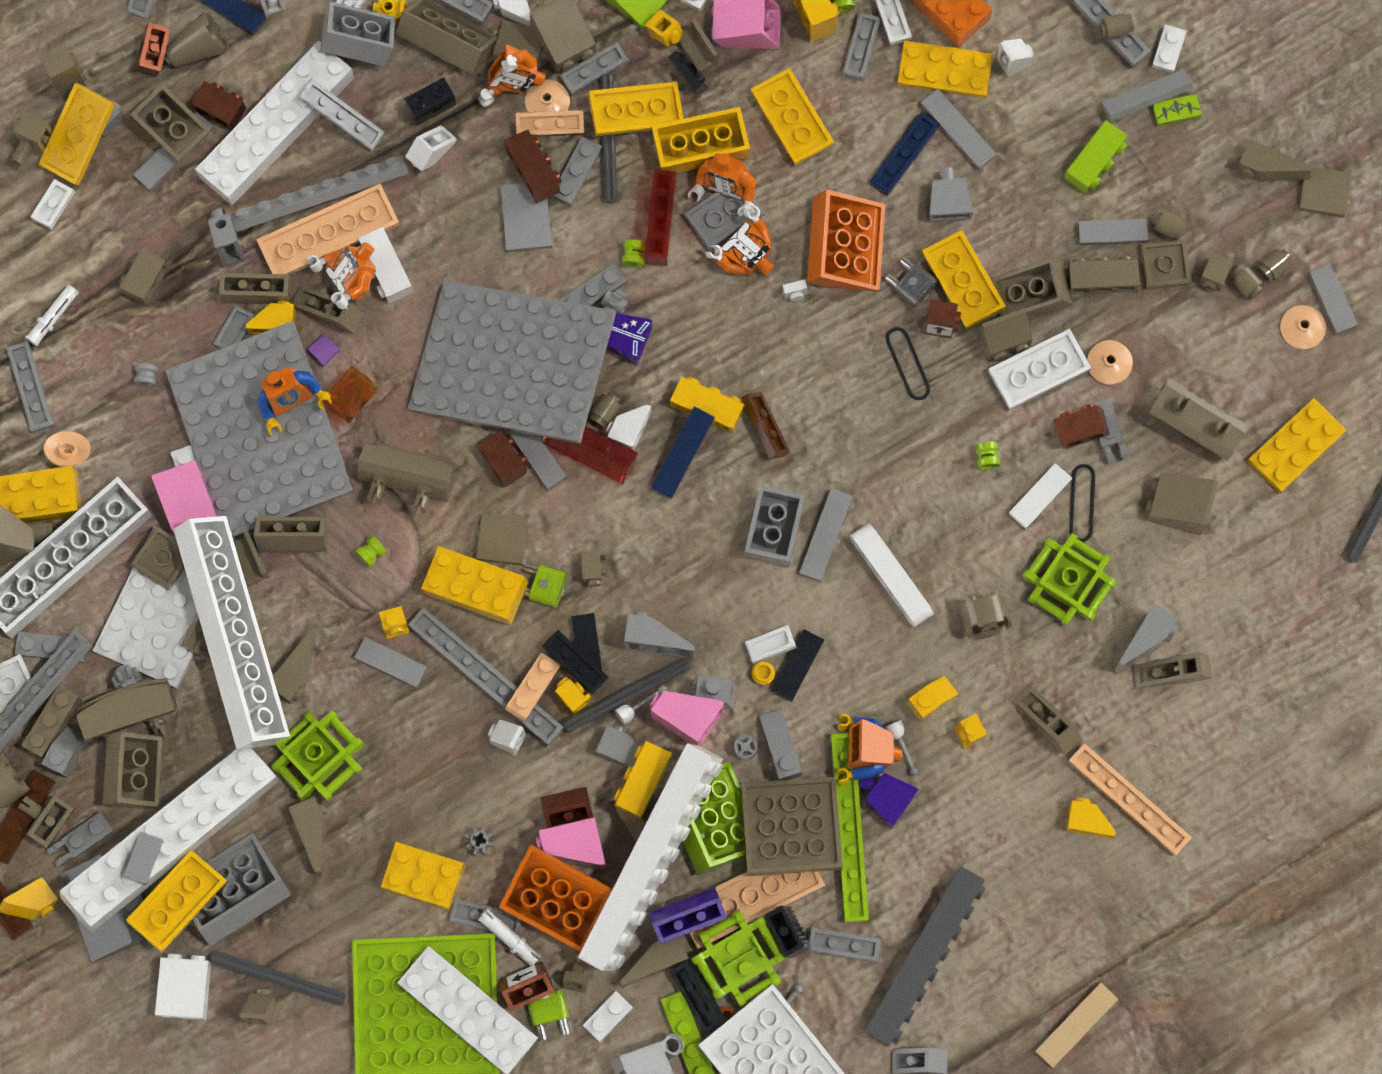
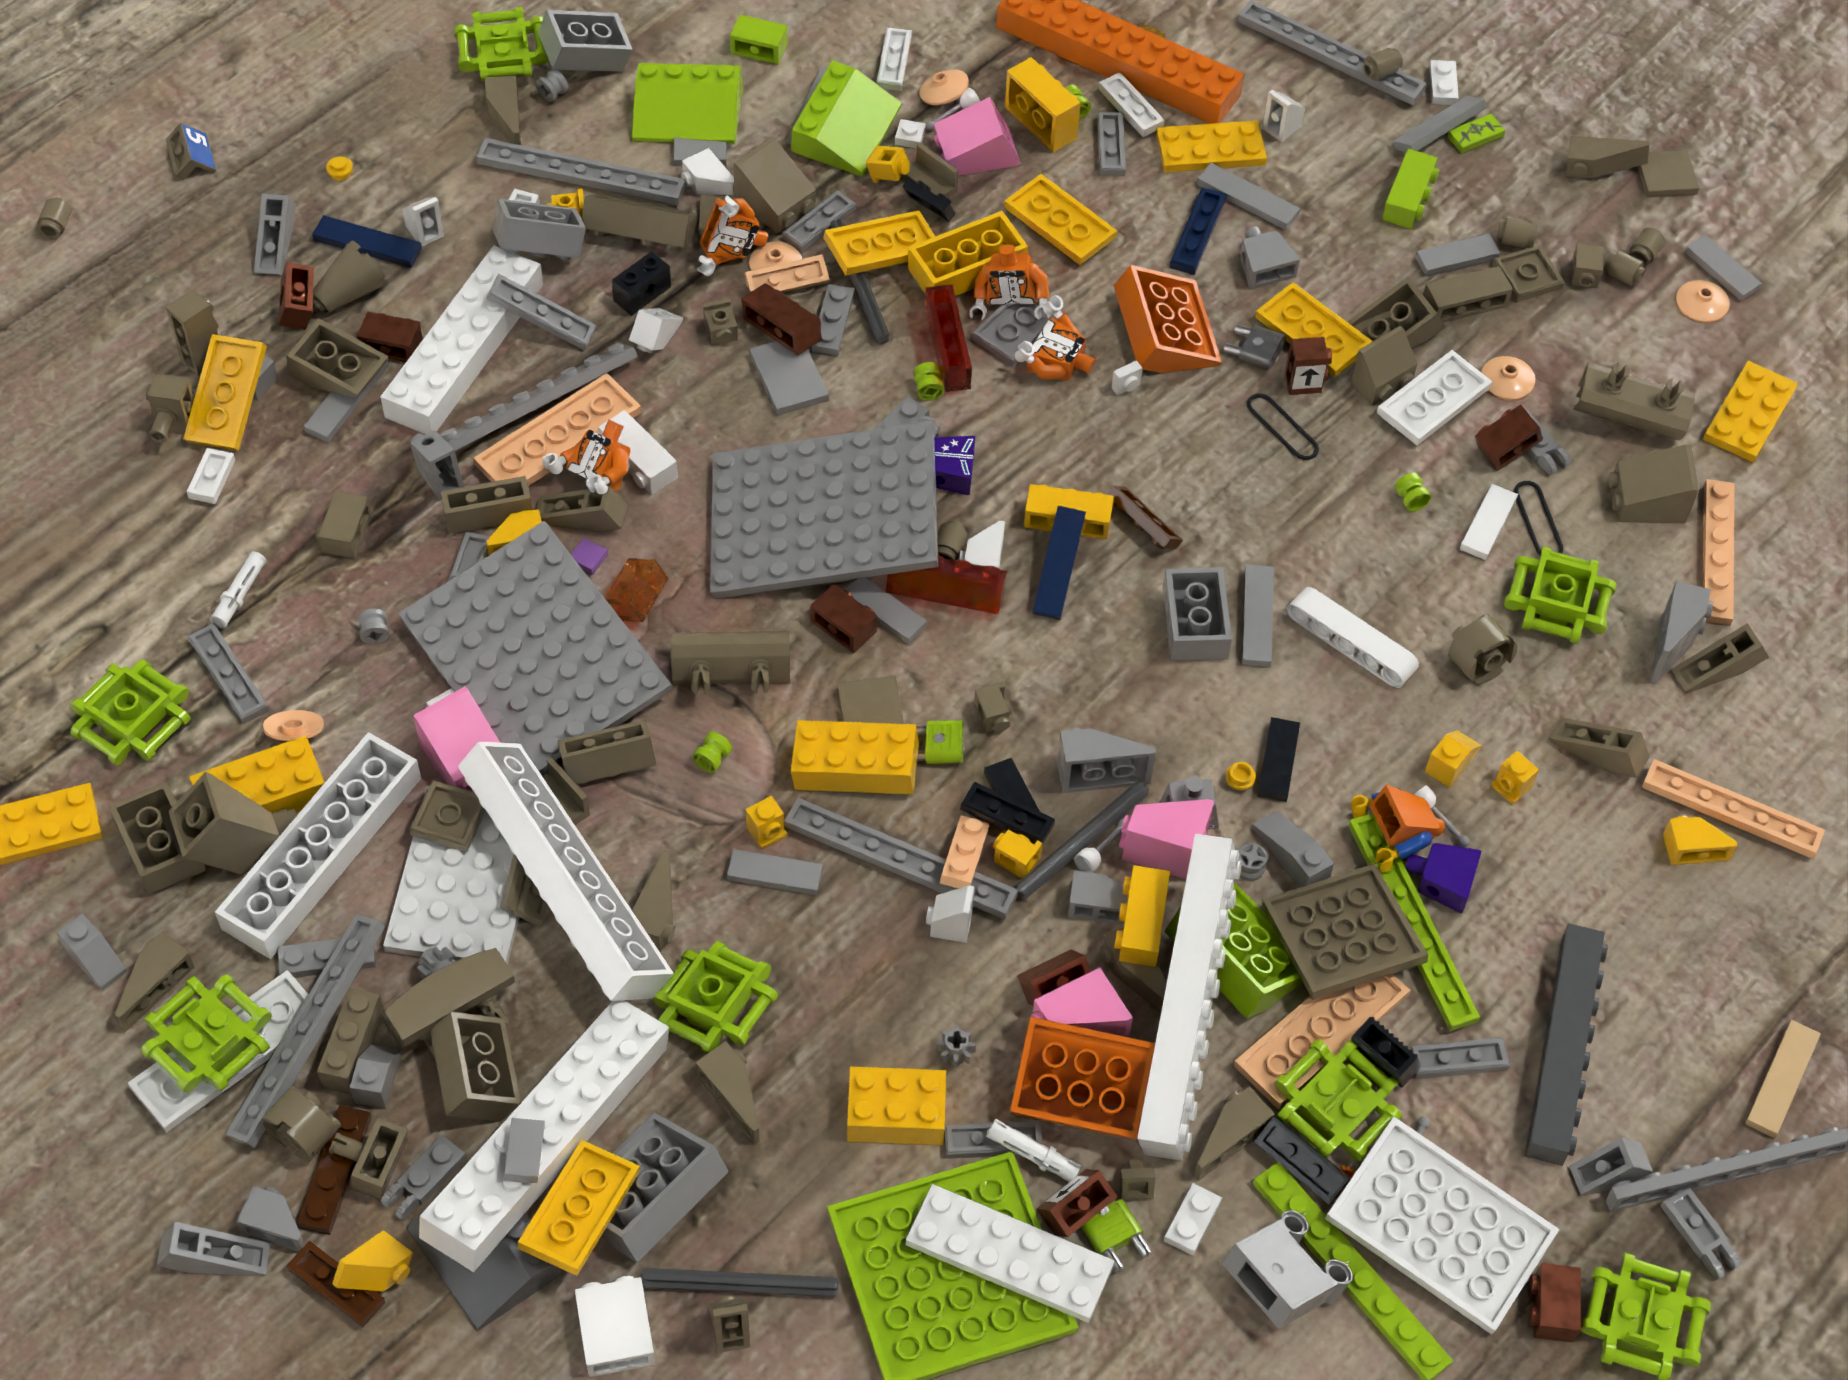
camera: 20 degrees left, 20 degrees down
torso [257,367,332,436] -> none
dark purple brick [648,887,727,944] -> none
white tile [745,625,797,665] -> none
none -> dark tan brick [703,298,738,345]
none -> light nougat plate [1702,479,1735,626]

